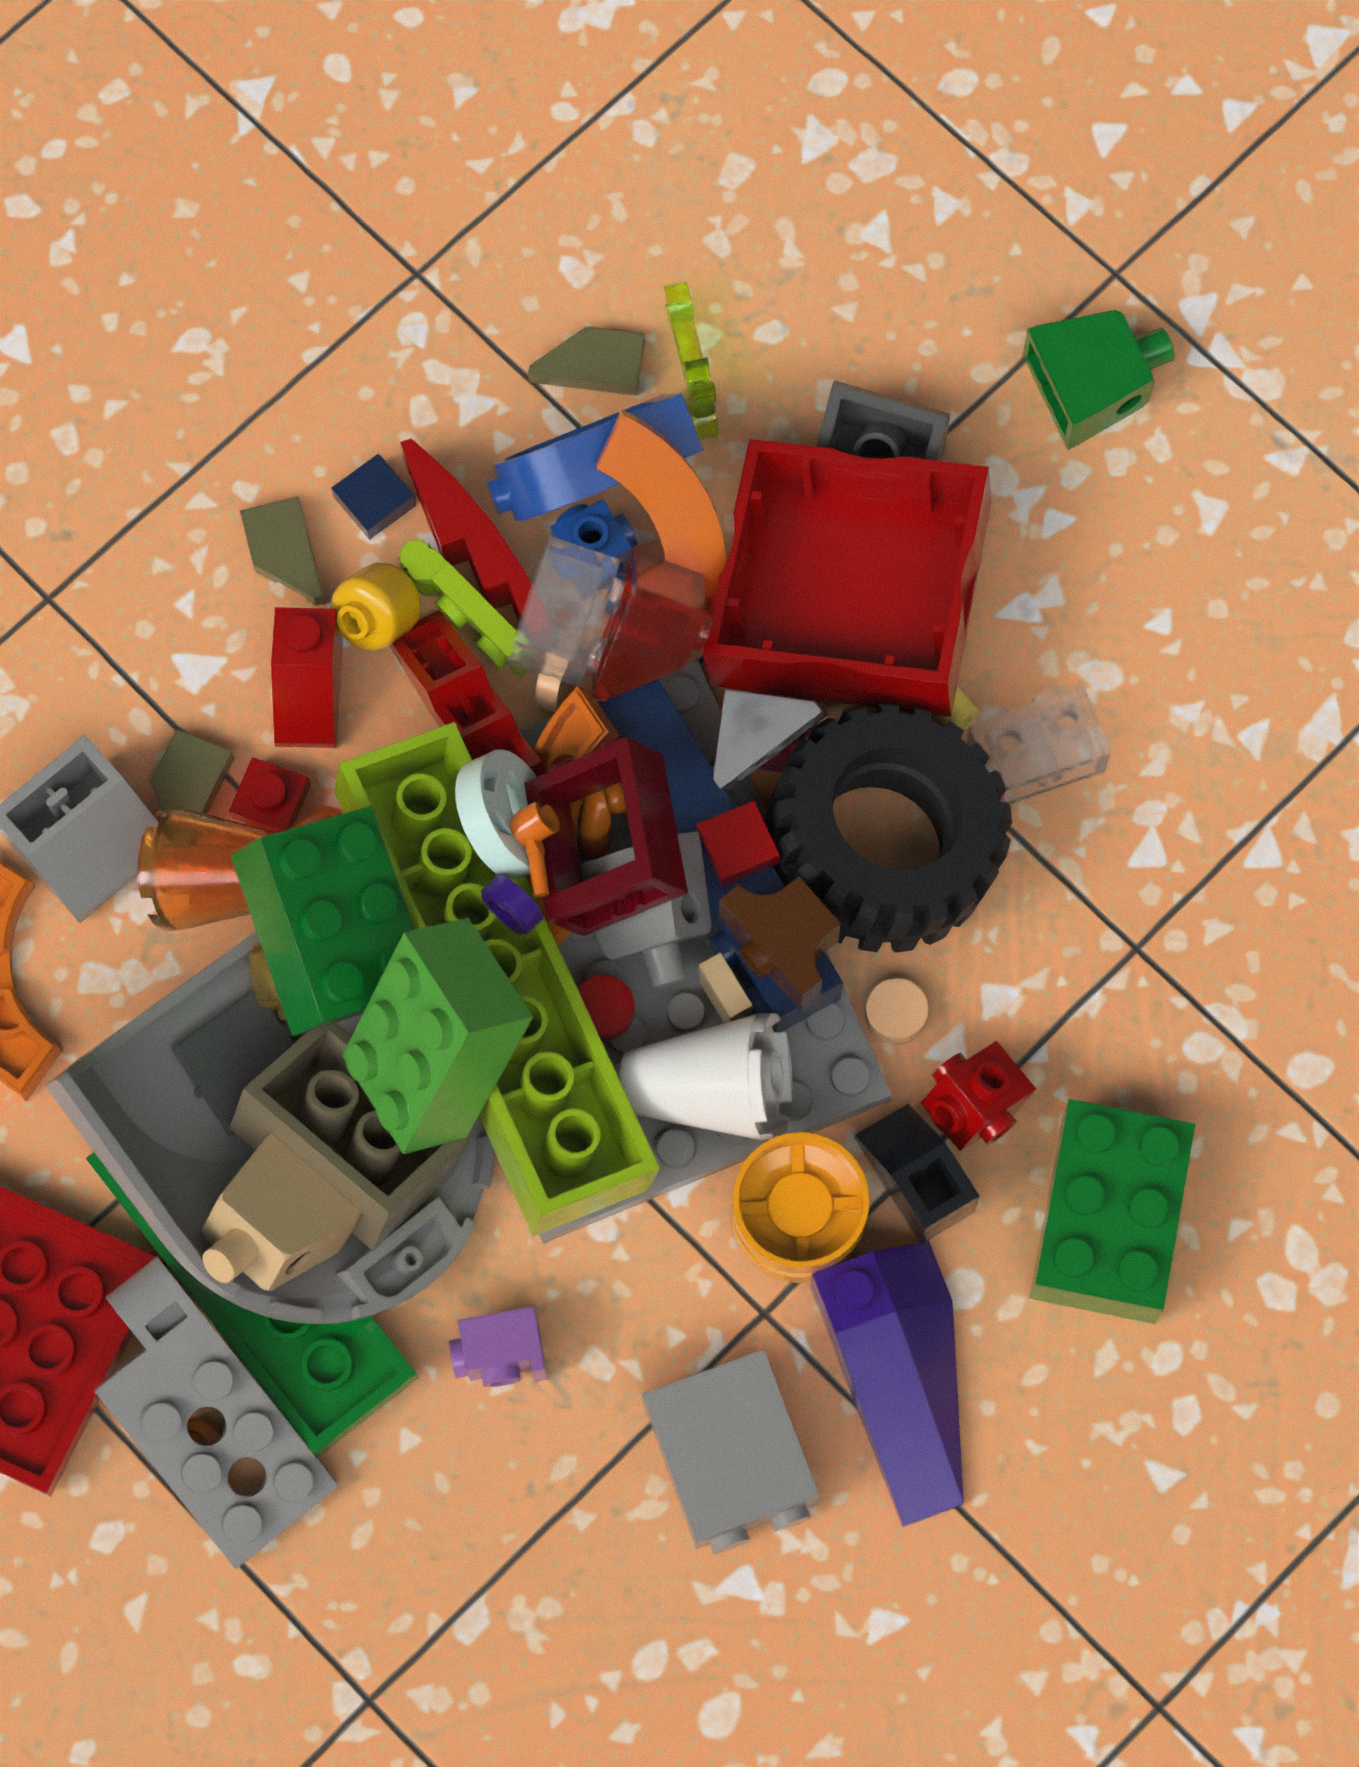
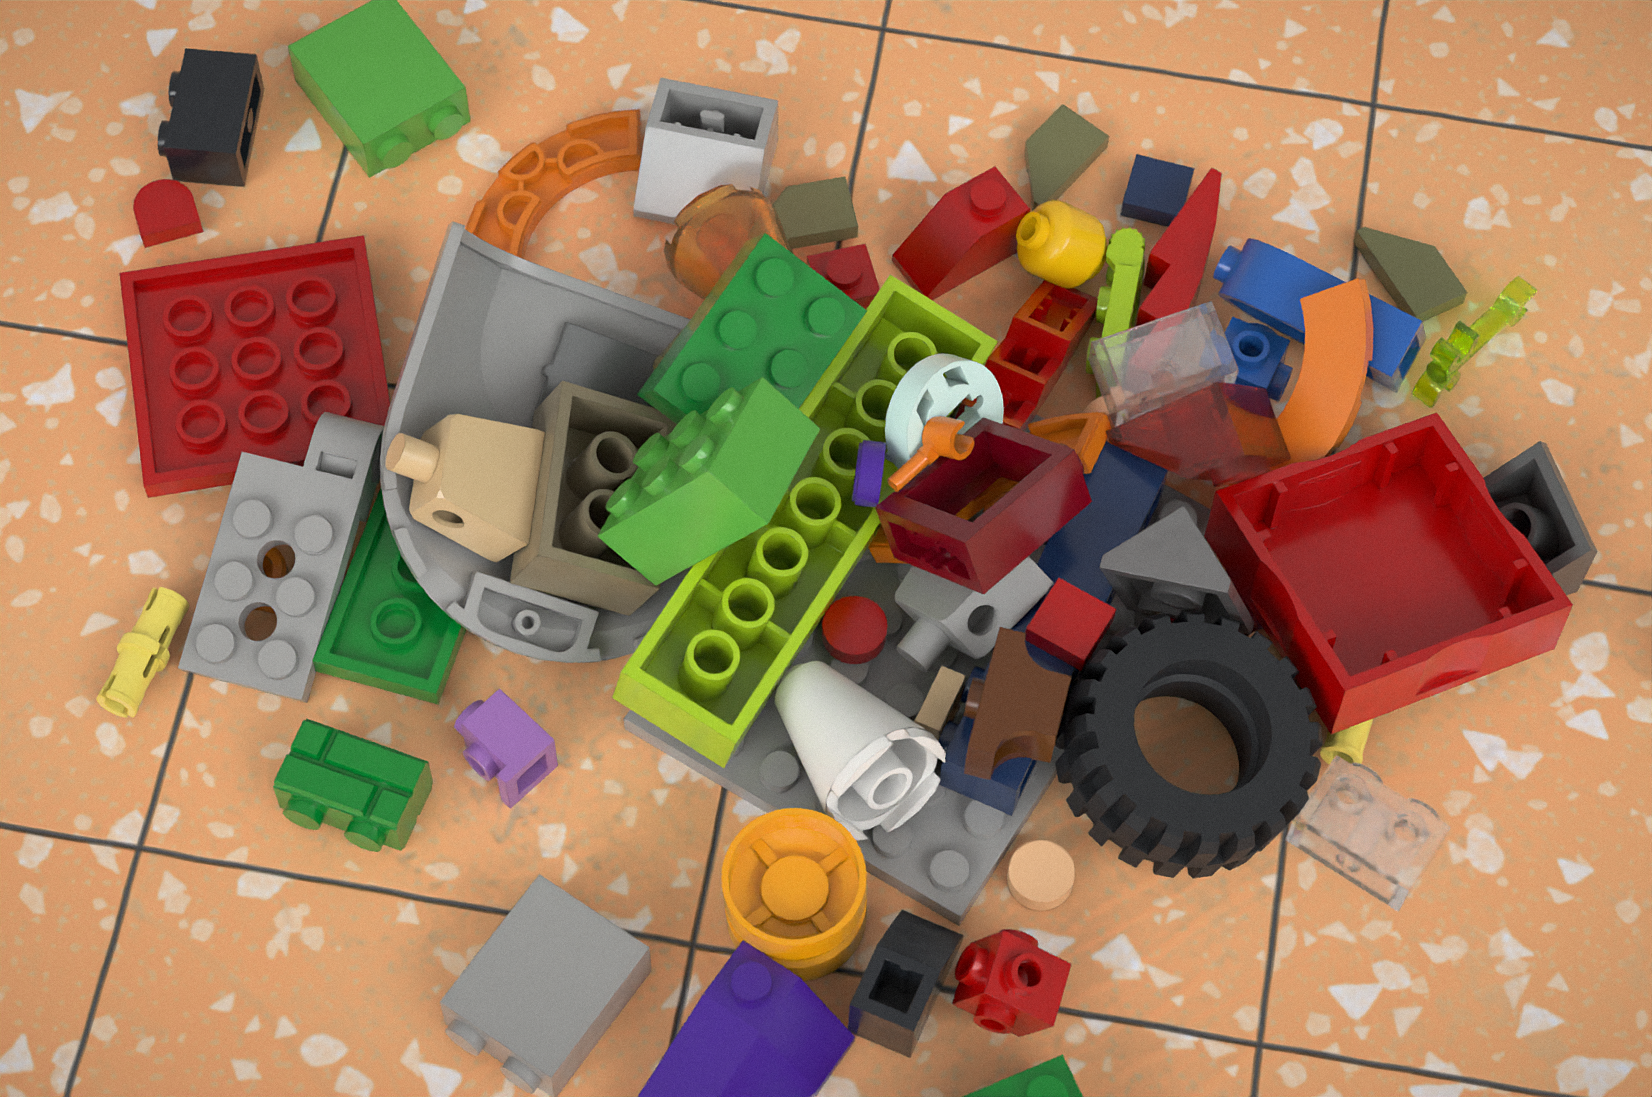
camera: 50 degrees right, 10 degrees down
none -> light yellow pin [96,587,190,718]
none -> green brick [273,718,433,852]

